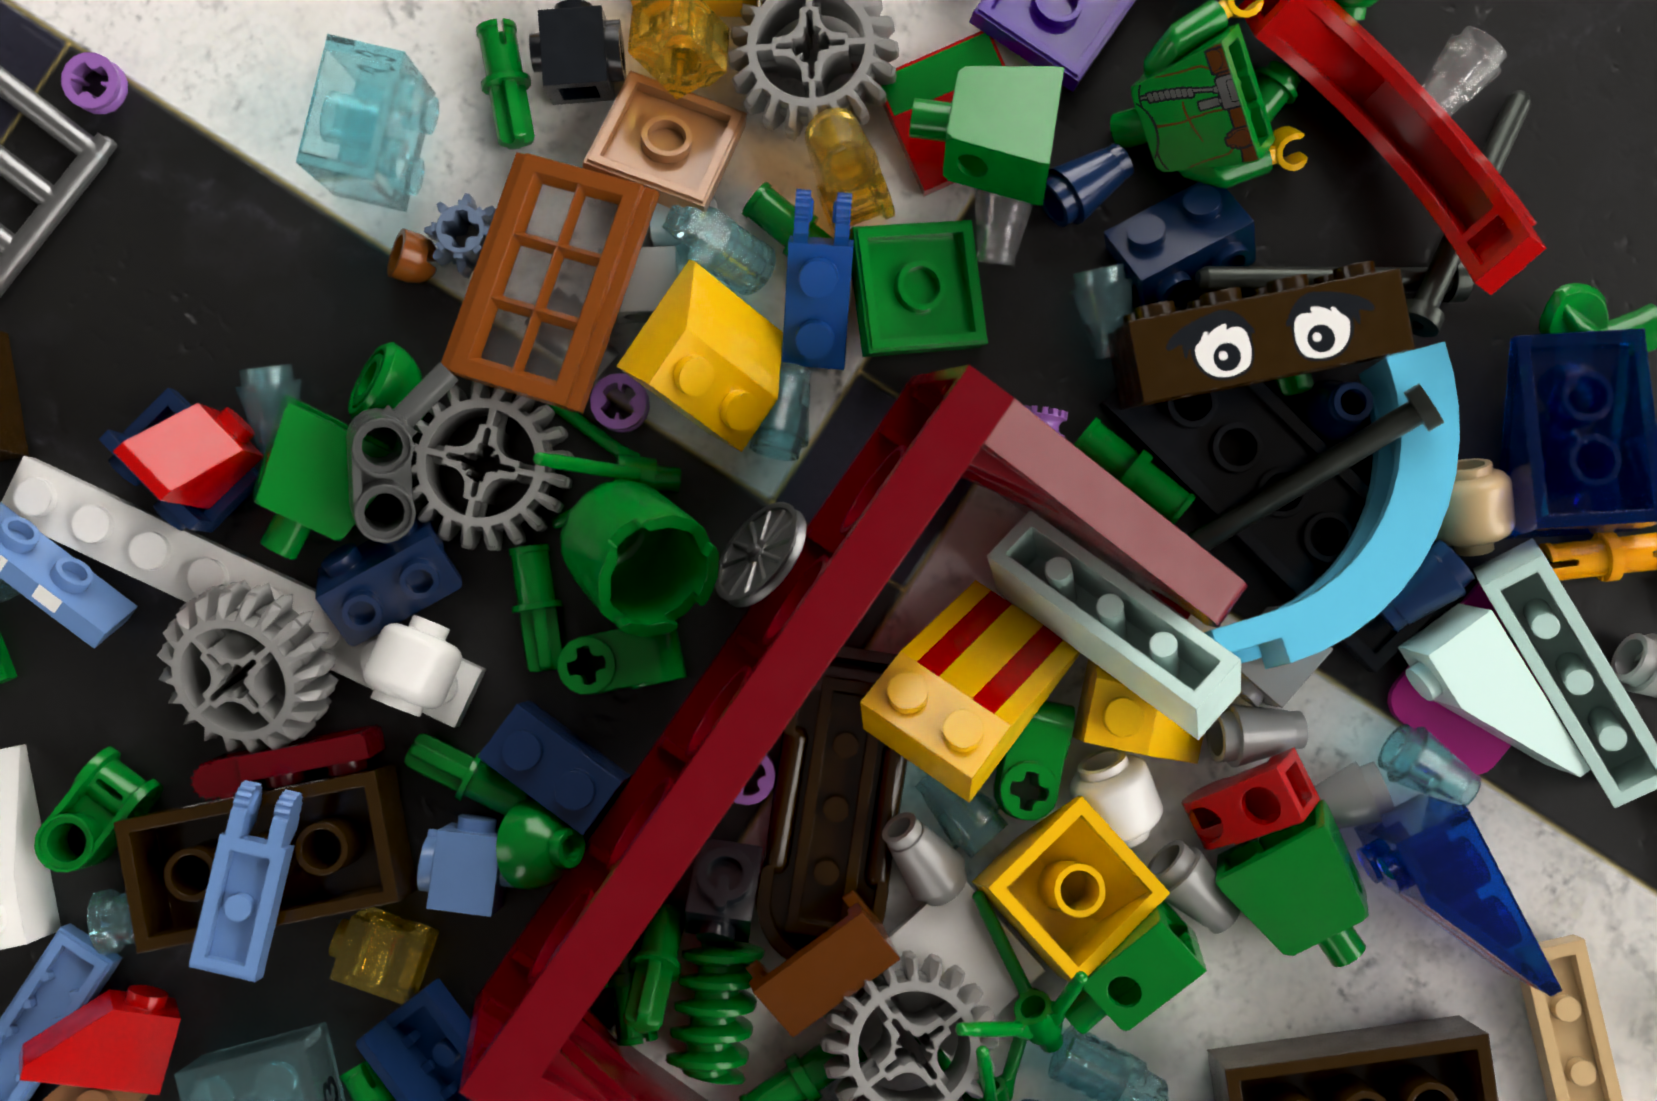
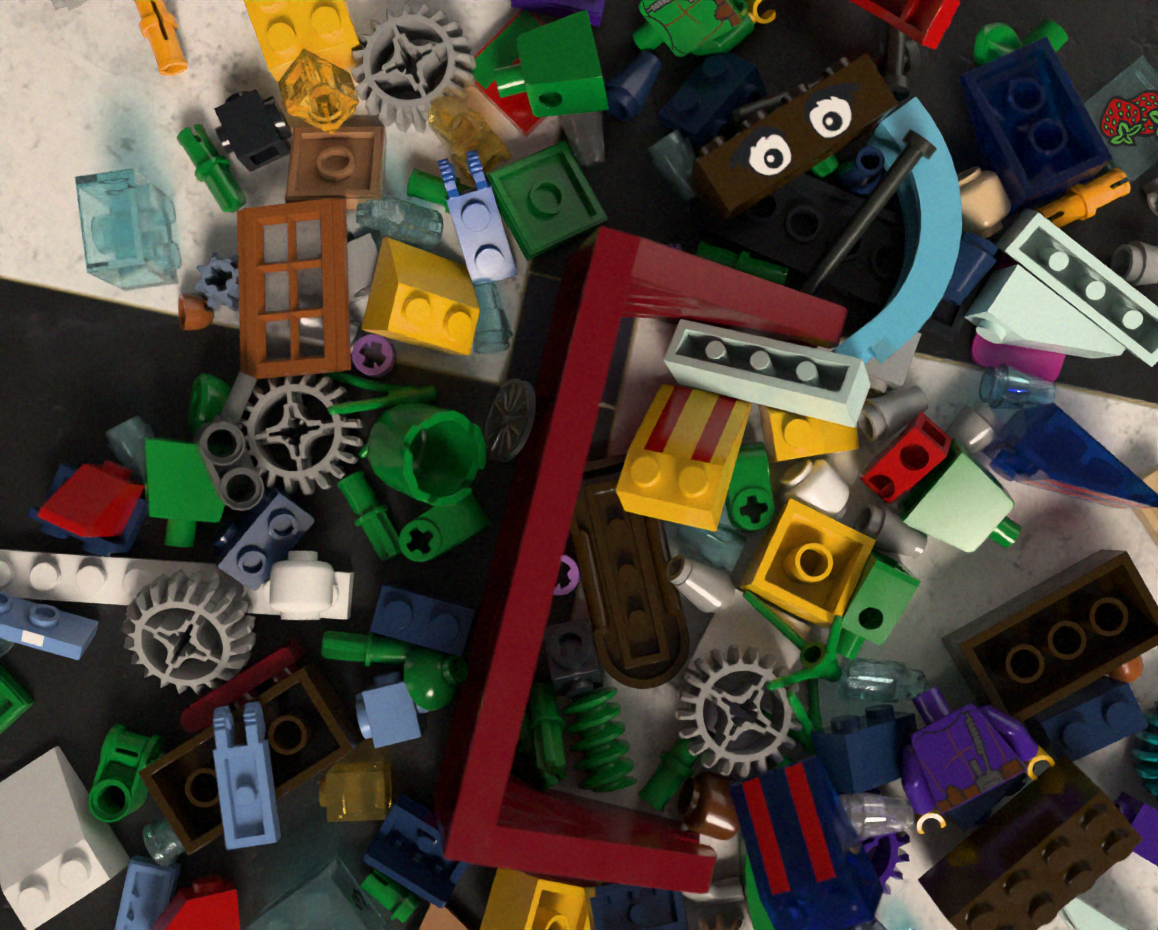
camera: 20 degrees left, 0 degrees up
reddish brown hinge [746,889,901,1037] -> none

